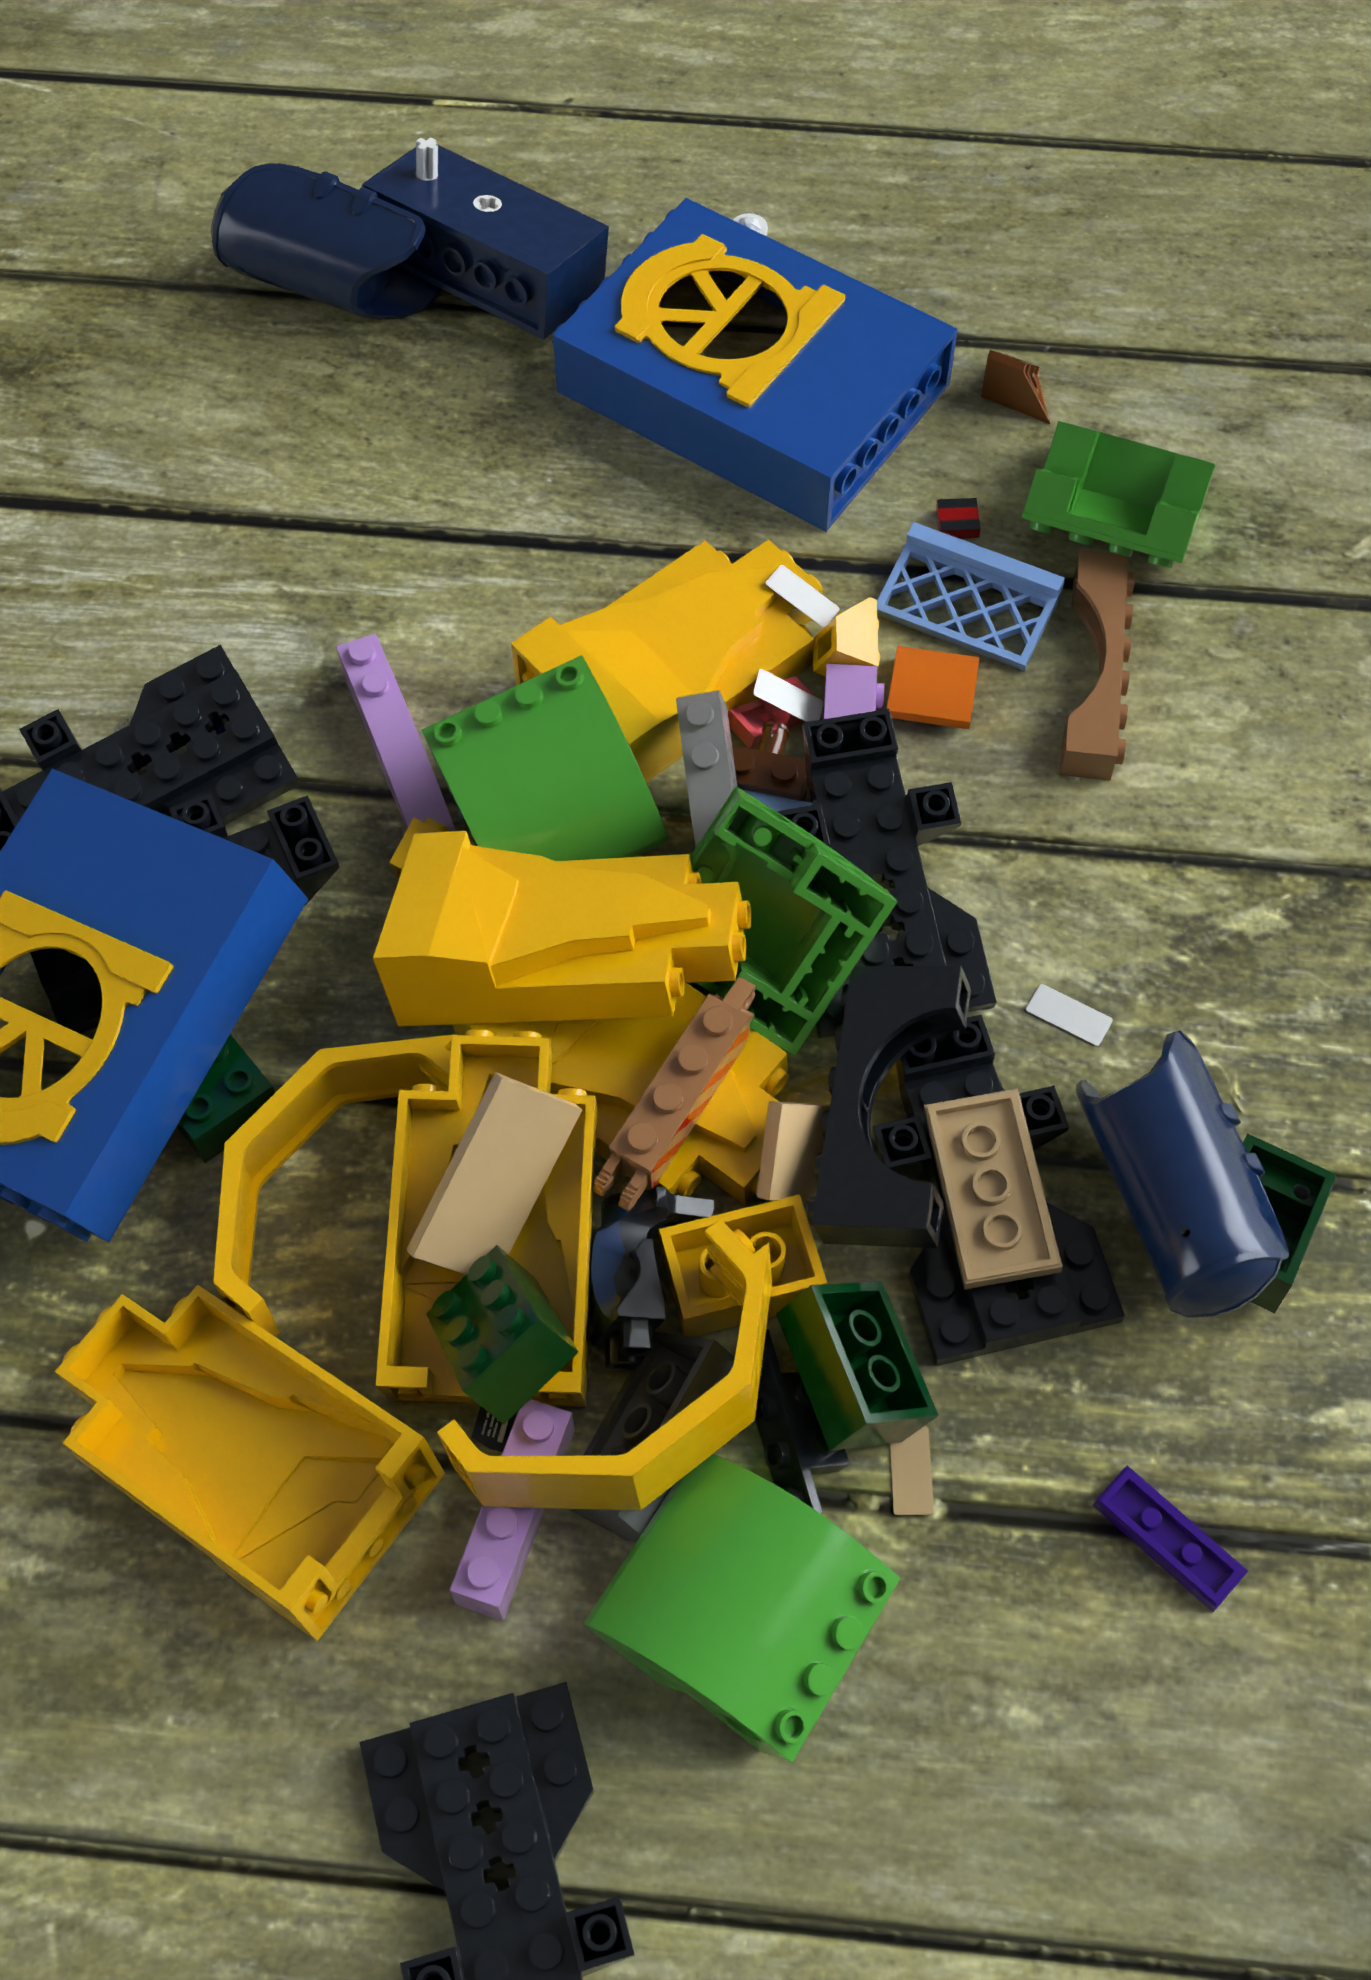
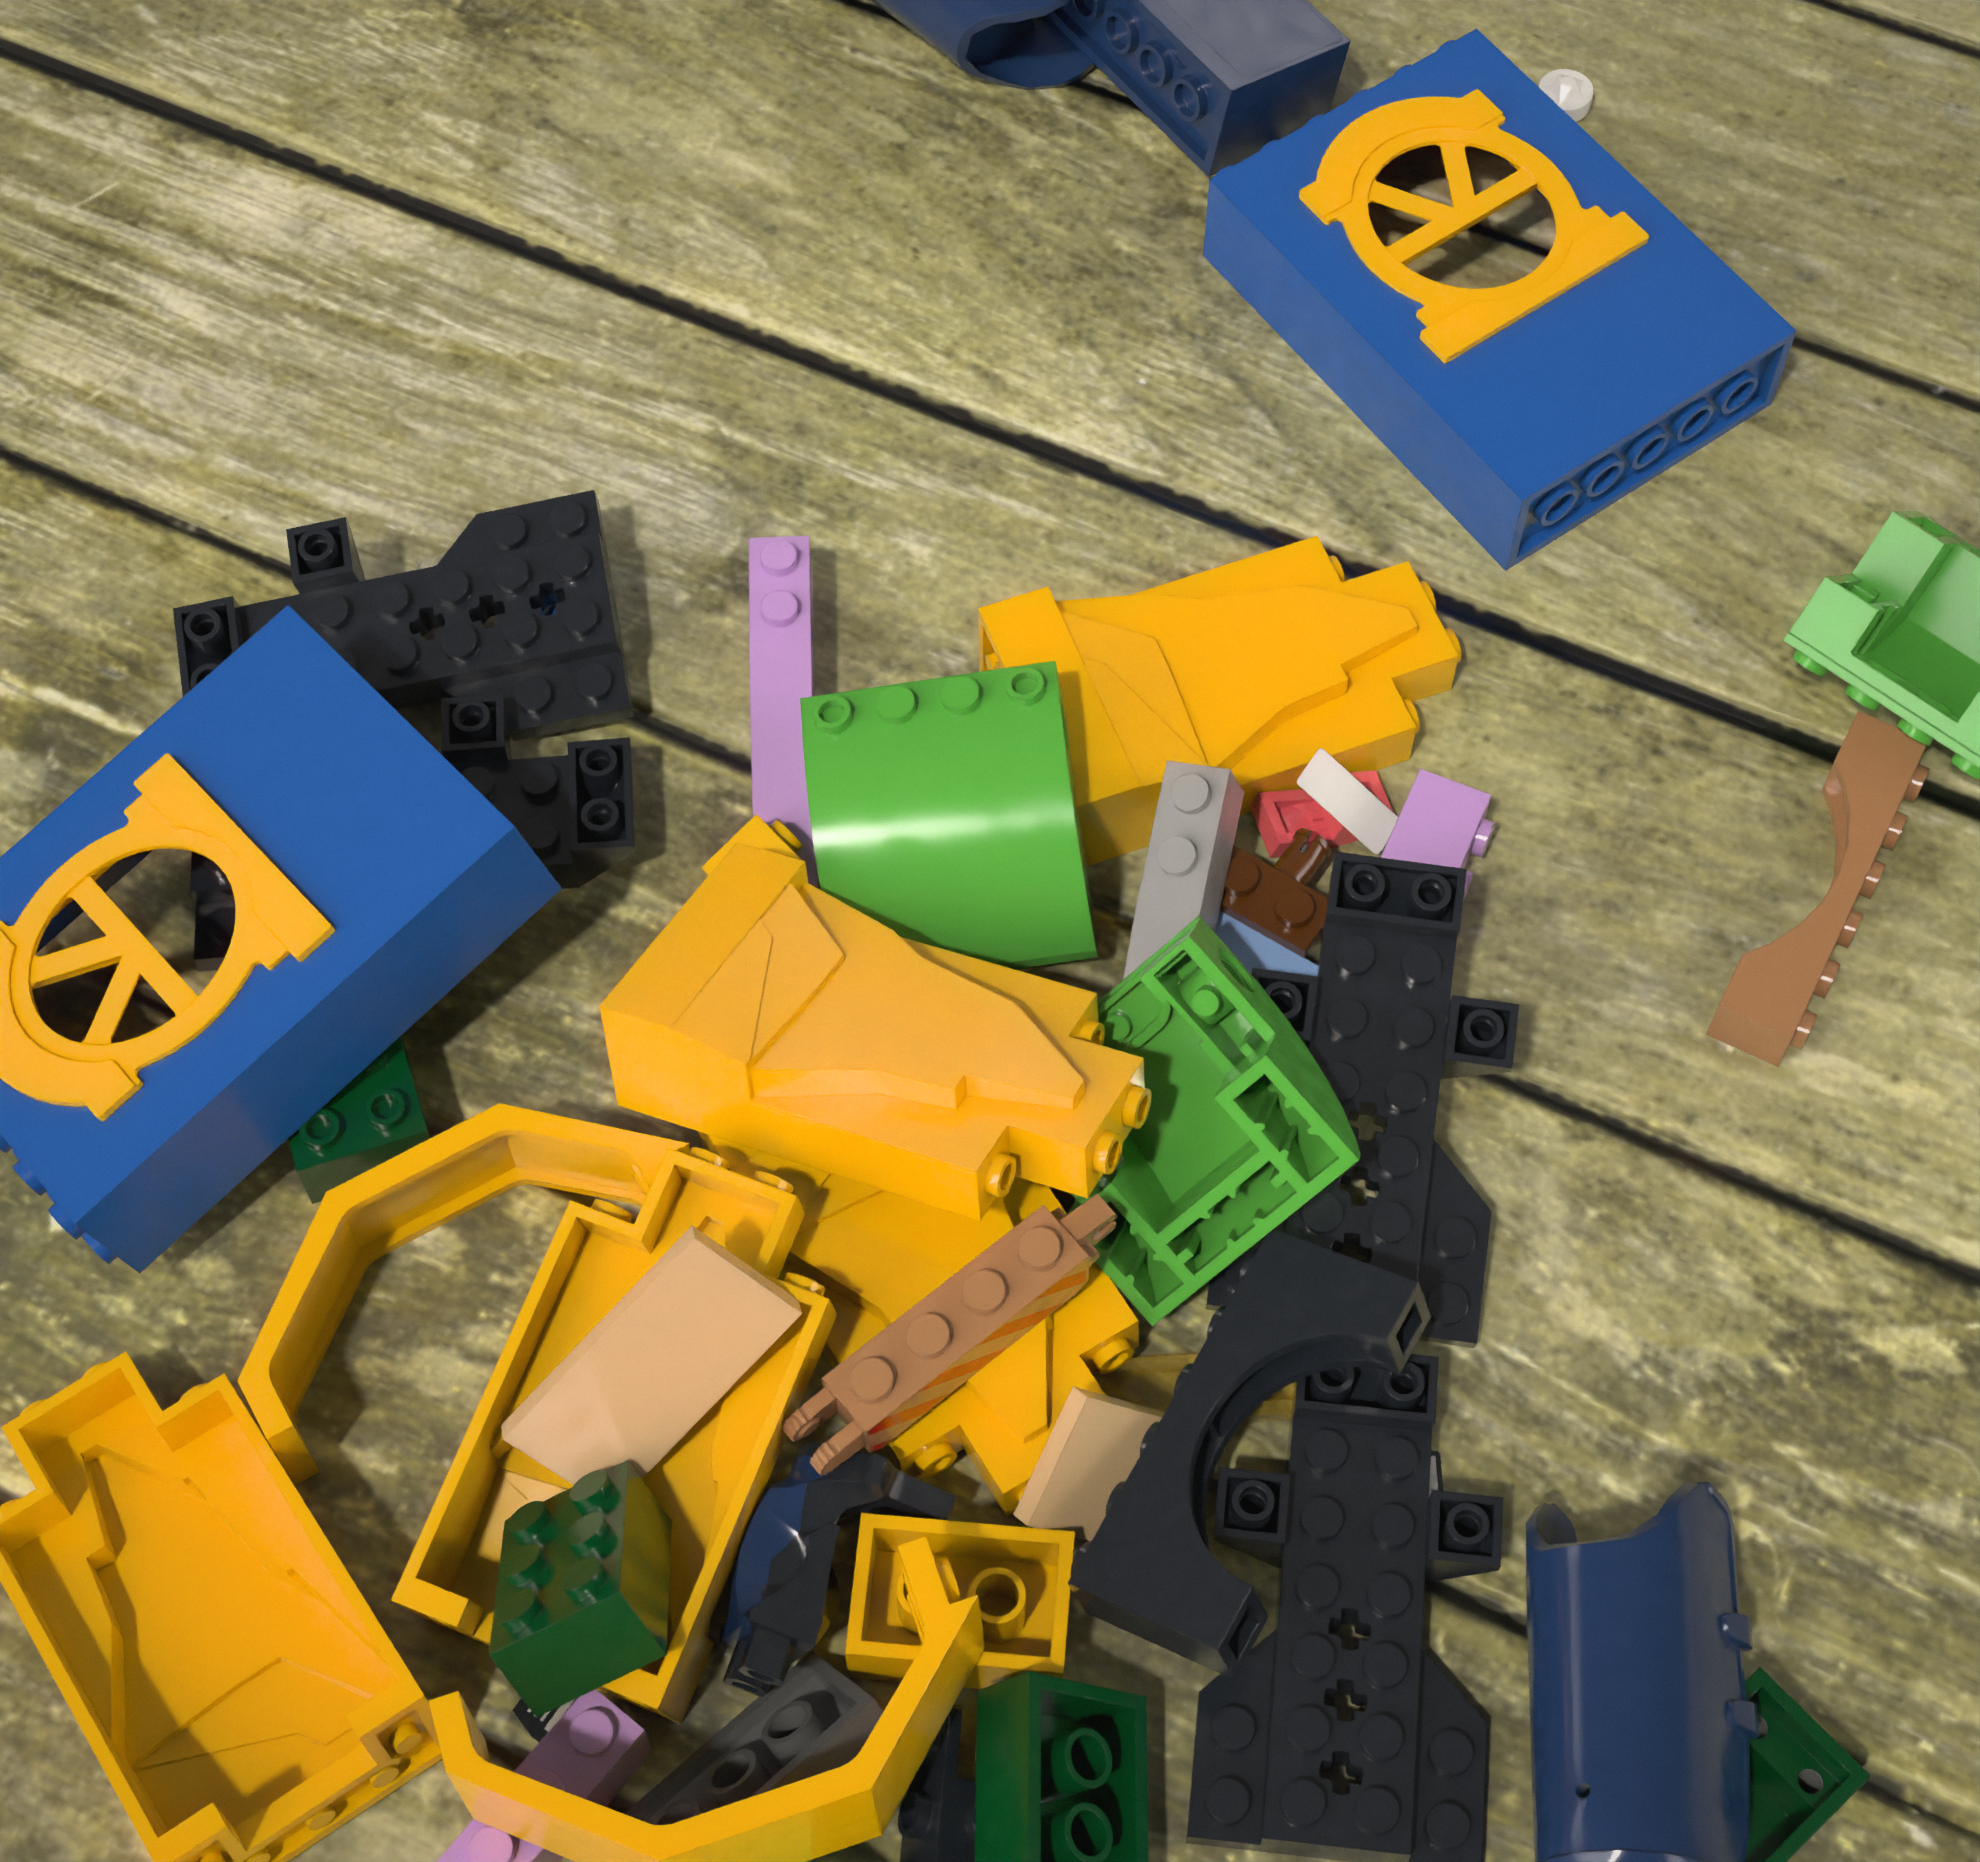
camera: 20 degrees right, 0 degrees up
white sticker [766,565,840,627] -> none
yellow slope [813,597,880,676] -> none
light blue fence [877,522,1065,671] -> none
orange slope [887,646,980,729] -> none
tan tile [924,1088,1062,1290] -> none
tile [936,498,981,539] -> none
dark orange slope [981,350,1051,424] -> none
white sticker [1026,984,1113,1046] -> none

